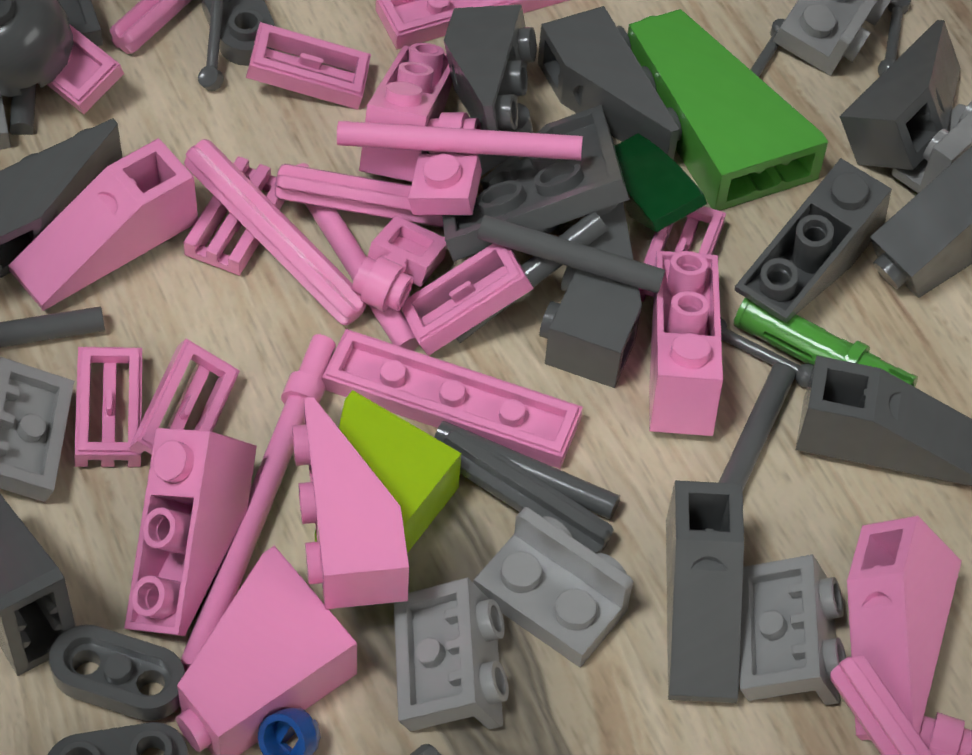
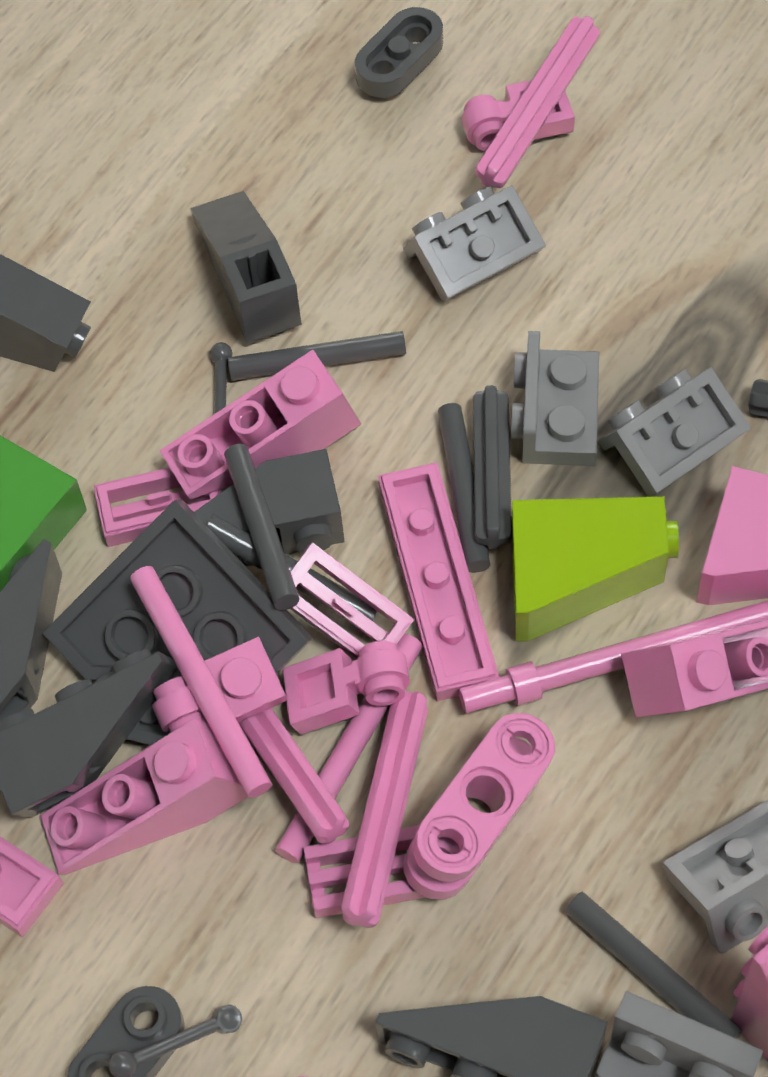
camera: 115 degrees left, 5 degrees up
bright pink slope [8,138,198,311] -> none
bright pink tile [75,347,142,467] -> none
bright pink tile [129,339,240,455] -> none
bright pink tile [246,22,371,110] -> none
bright pink slope [292,397,409,609] -> none
dark green slope [615,133,707,232] -> none
dark grey slope [666,480,744,703] -> none
bright green pin [733,298,918,387] -> none
dark grey slope [734,158,892,323] -> none
bright pink slope [847,516,962,741] -> none
none -> bright pink piece [403,713,555,900]

